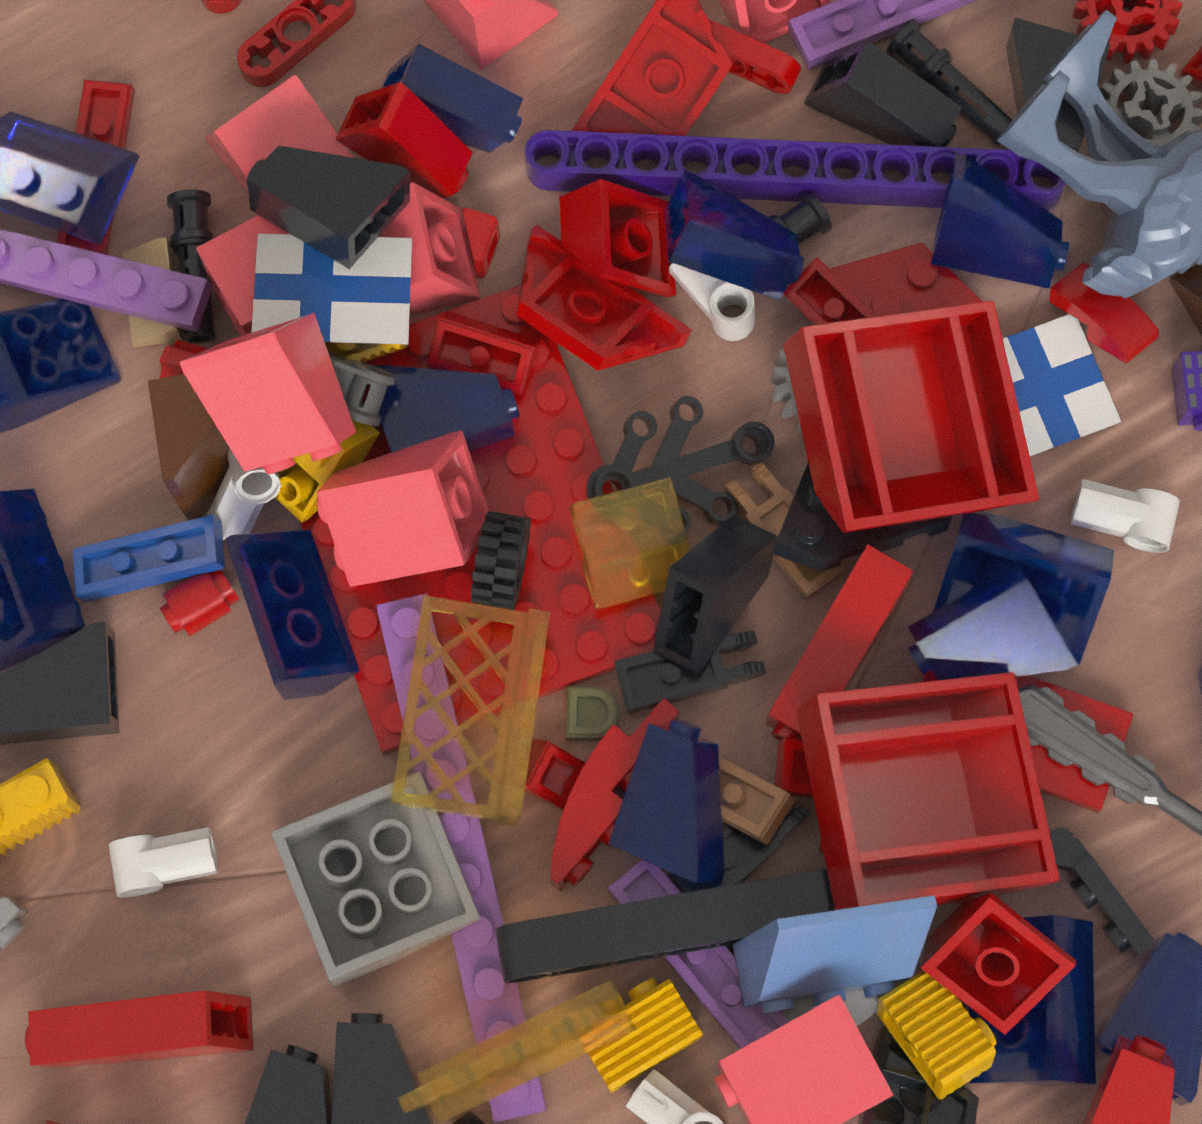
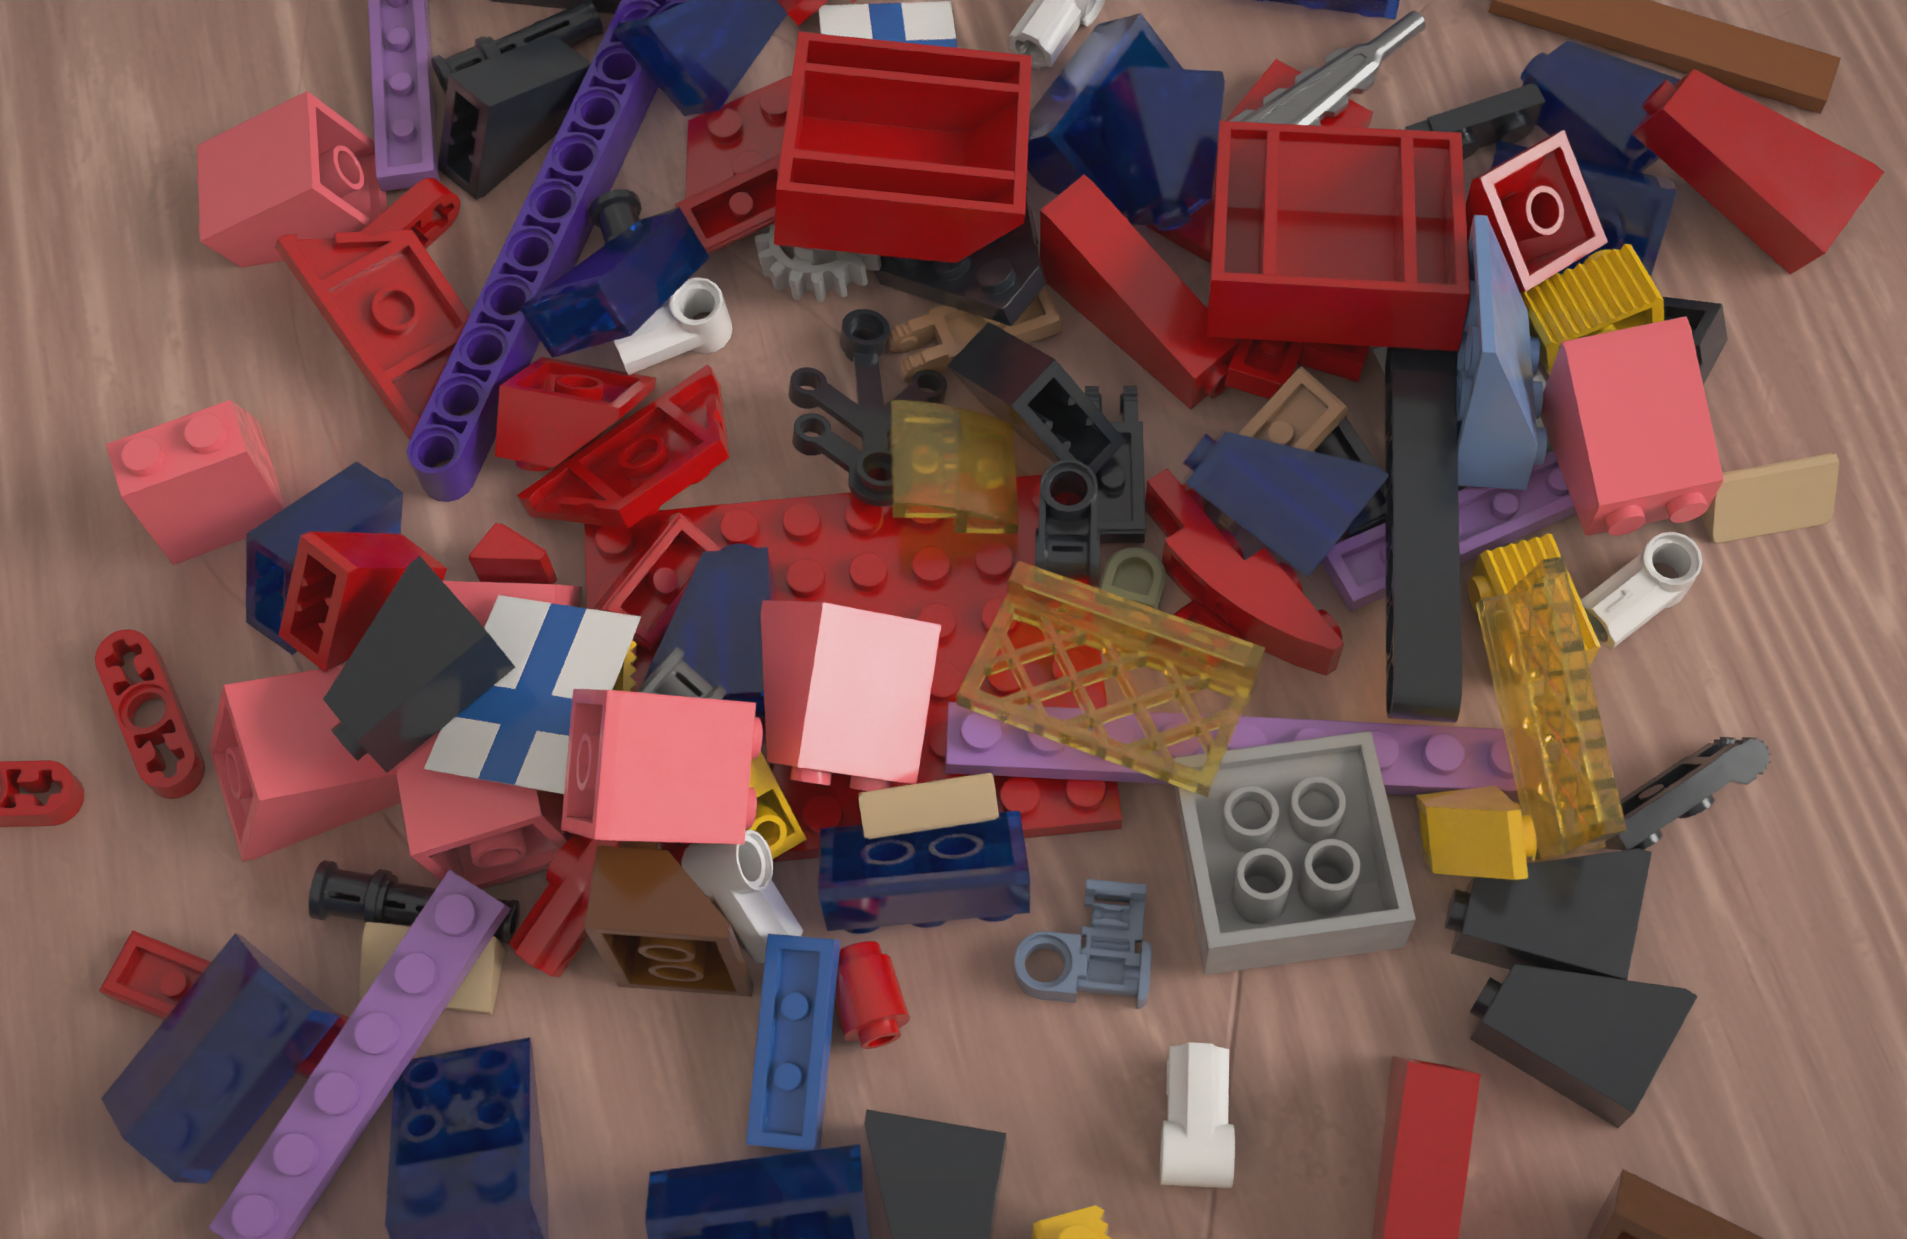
camera: 75 degrees left, 10 degrees down
black tyre [471,511,531,610] -> none
none -> tan slope [858,773,999,839]
none -> sand blue piece [1014,879,1152,1009]
none -> black piece [1034,459,1100,587]
none -> yellow slope [1416,785,1537,880]

